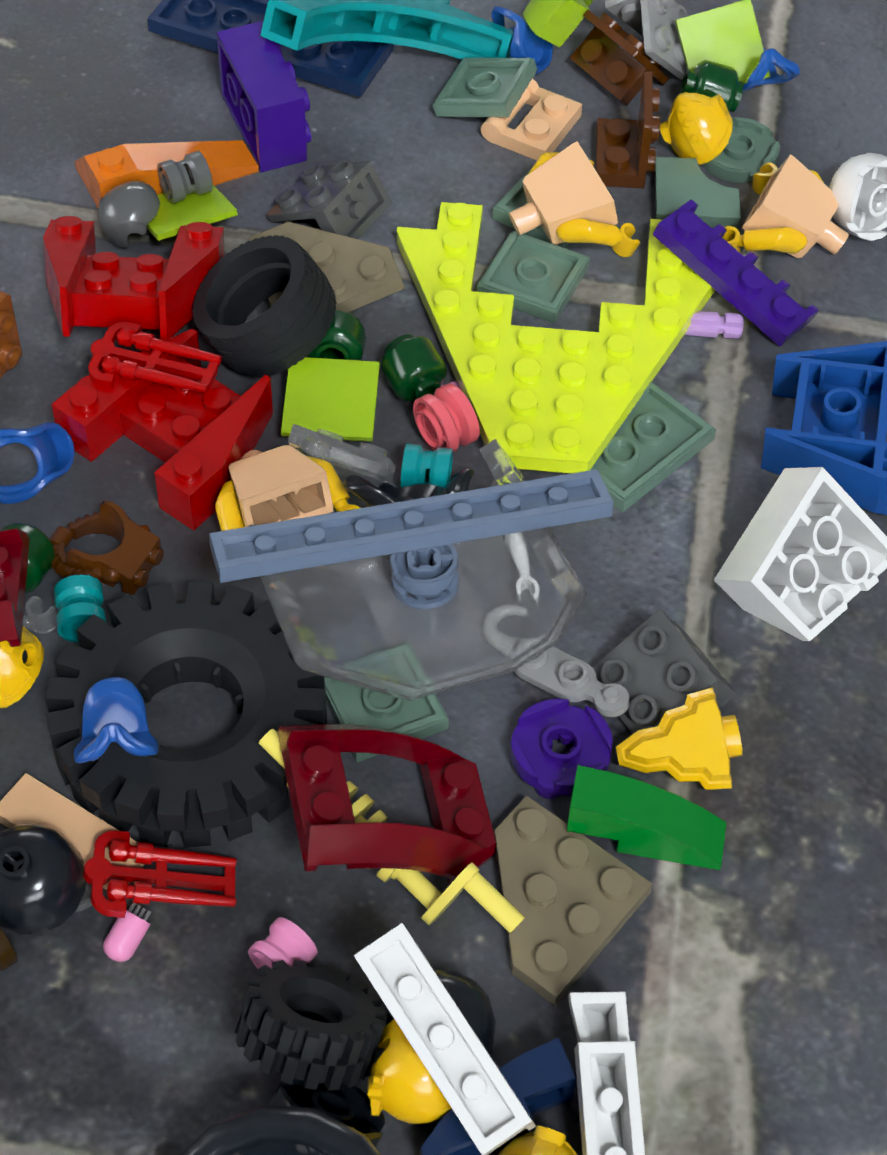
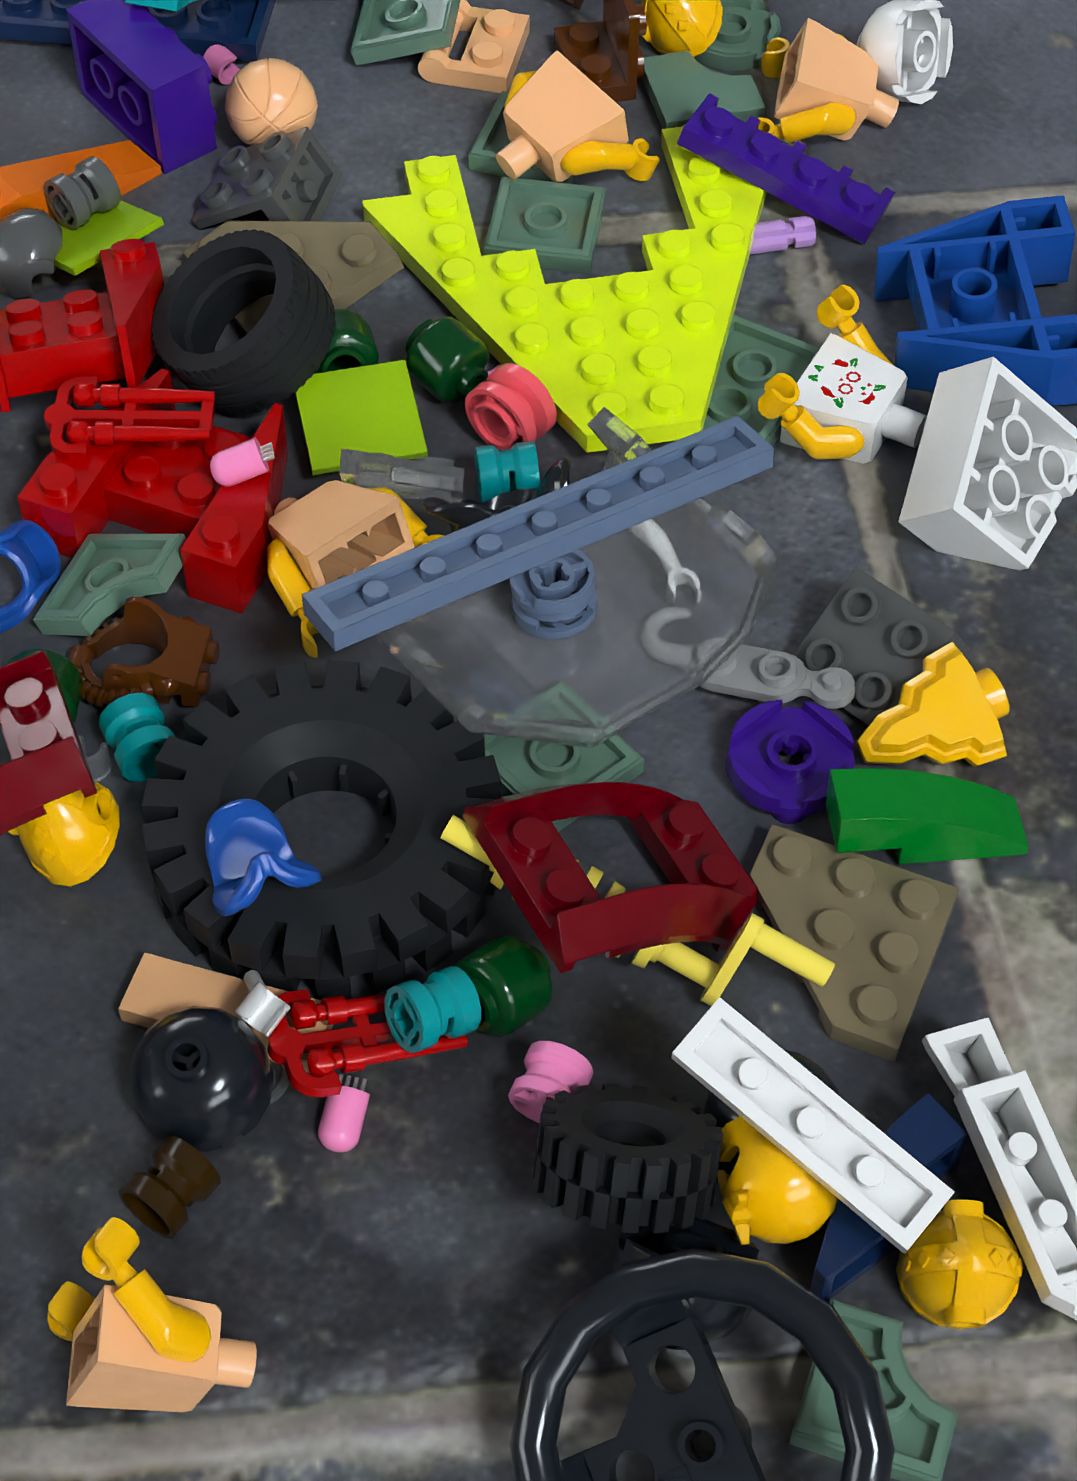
camera: 15 degrees left, 0 degrees up
none -> sand green tile [33,534,186,636]
none -> bright pink hand [203,44,240,85]
none -> bright pink piece [210,438,275,487]
none -> light nougat piece [225,58,318,146]
none -> white hand [235,970,291,1037]
none -> teal wheel [385,966,481,1053]
none -> dark green head [456,935,553,1037]
none -> torso [758,285,927,464]

